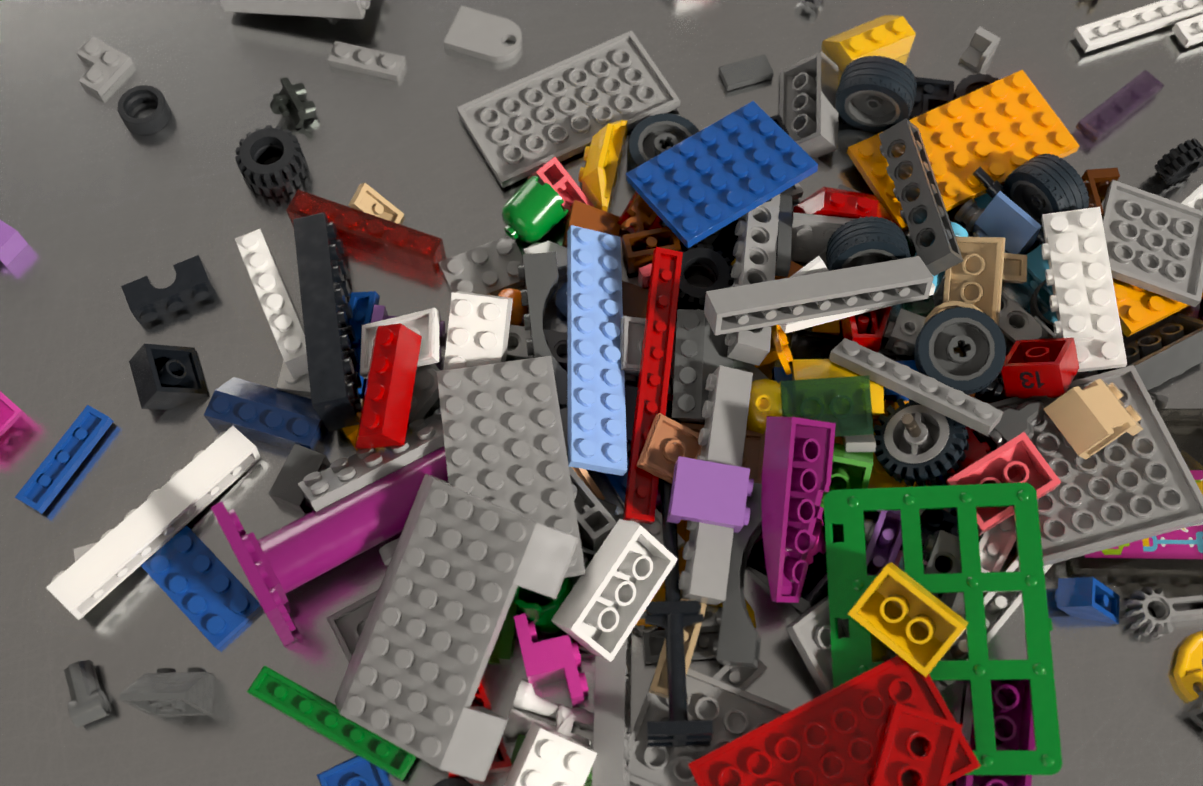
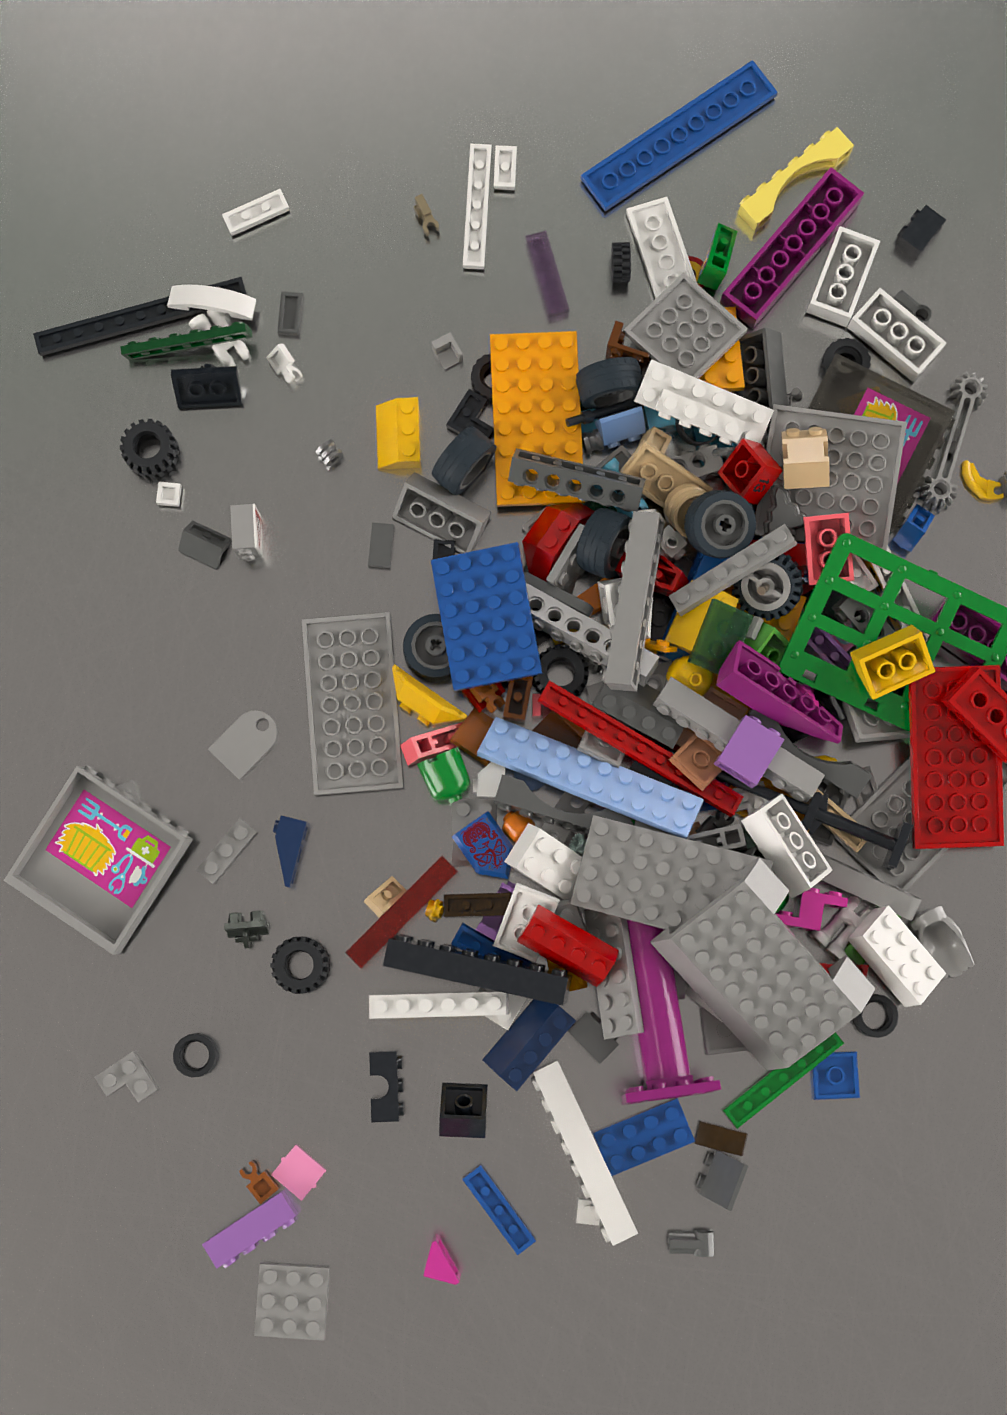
camera: 65 degrees left, 15 degrees up
none -> dark orange plate [239,1161,279,1205]
none -> bright pink piece [271,1145,326,1201]
none -> dark blue slope [273,815,309,889]
none -> yellow plate [425,899,444,922]
none -> dark brown plate [443,892,512,918]
none -> blue tile [452,811,513,879]
none -> dark brown slope [695,1121,748,1156]

